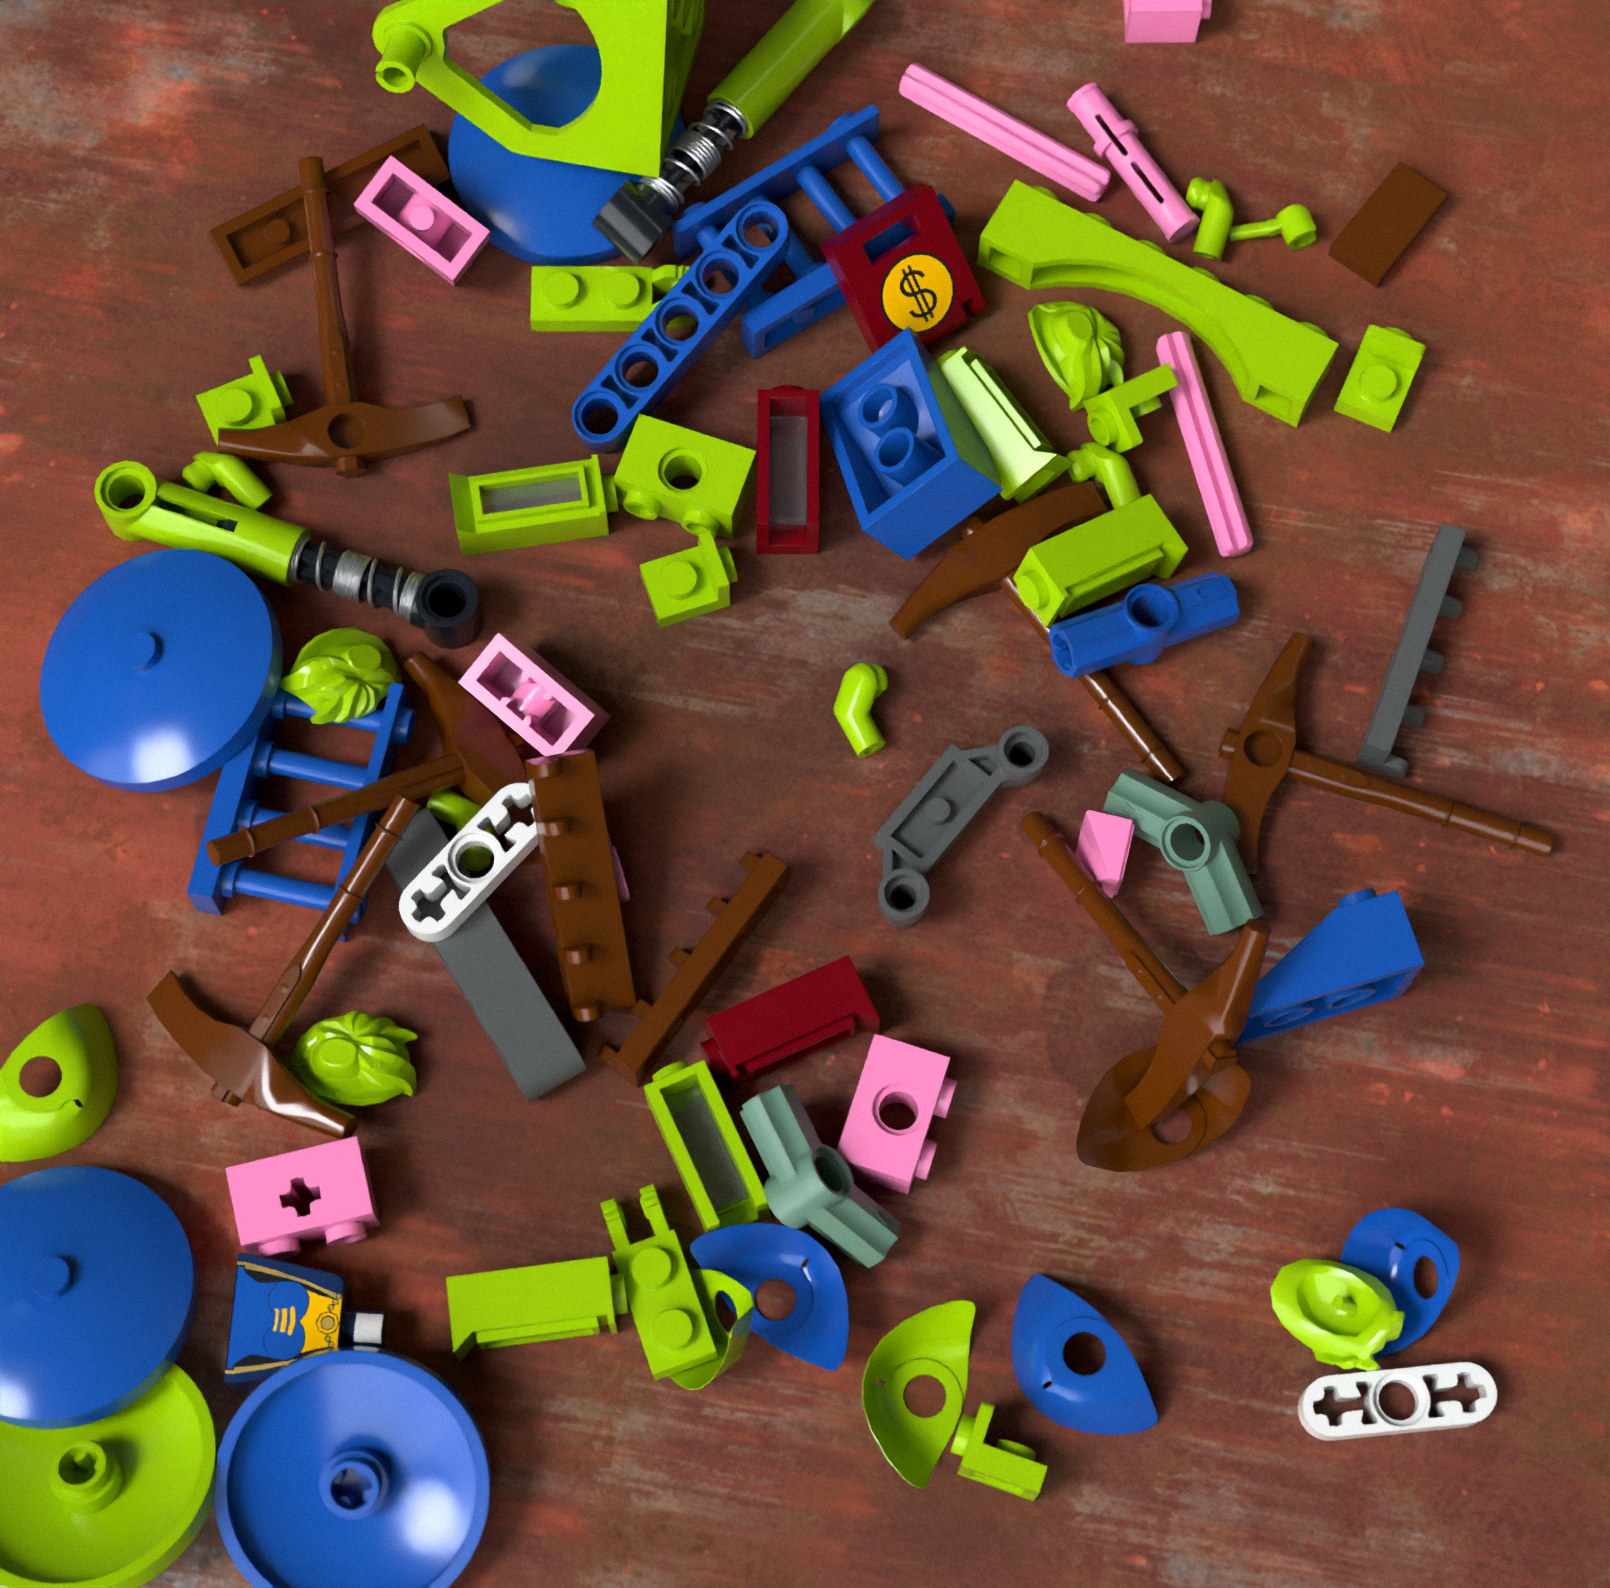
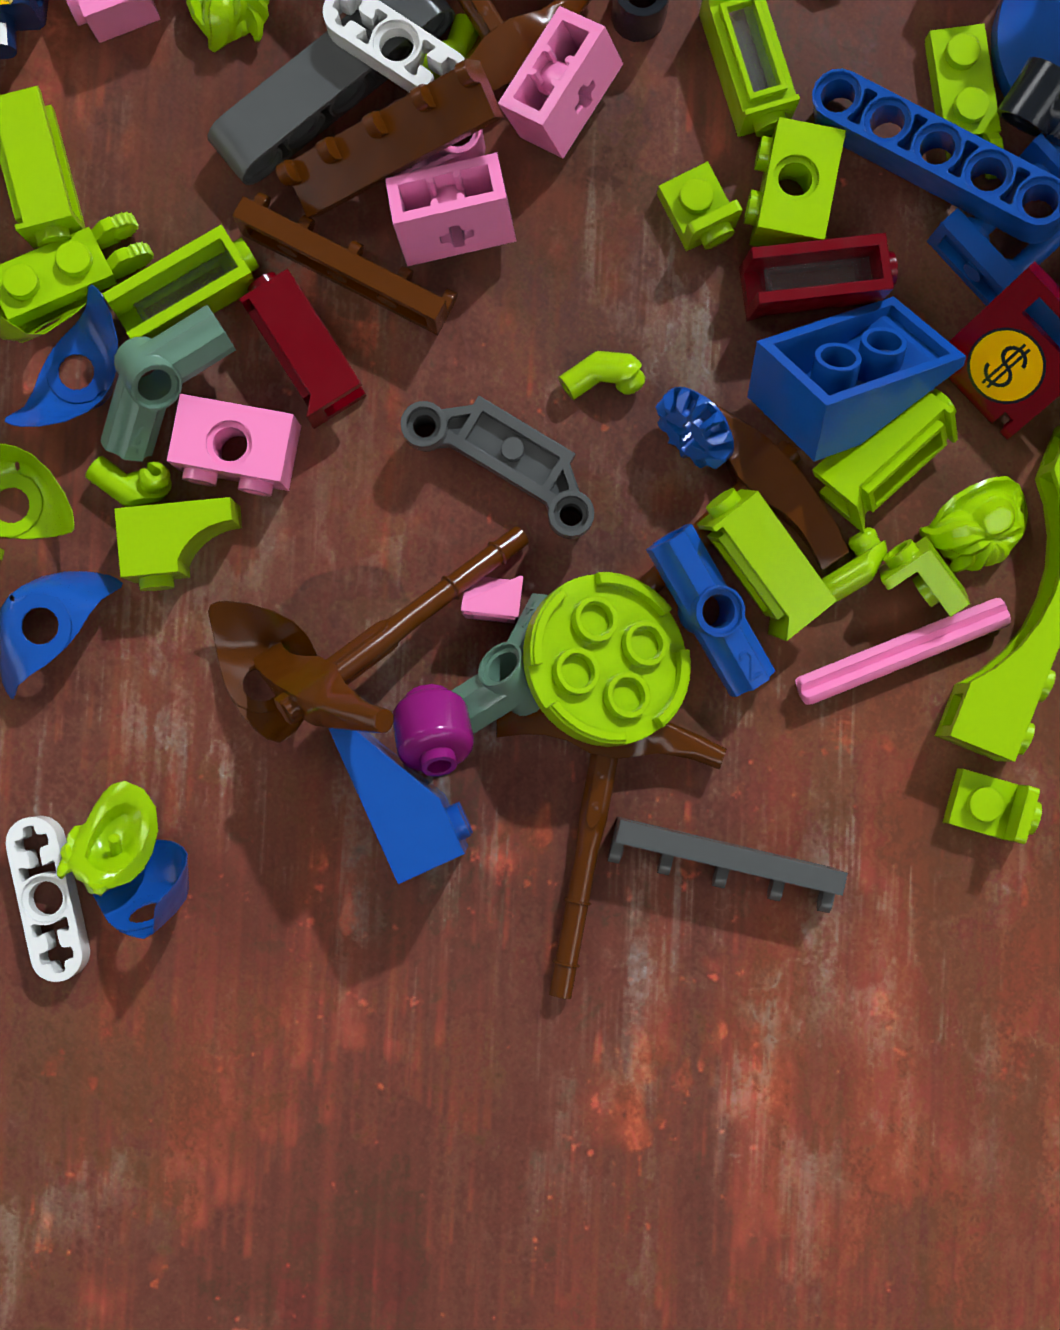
camera: 75 degrees right, 15 degrees up
none -> lime arm [85,456,172,507]
none -> lime arch [114,497,242,591]
none -> bright pink brick [385,152,516,267]
none -> magenta head [393,684,474,776]
none -> lime tile [523,572,691,747]
none -> blue gear [655,387,734,469]

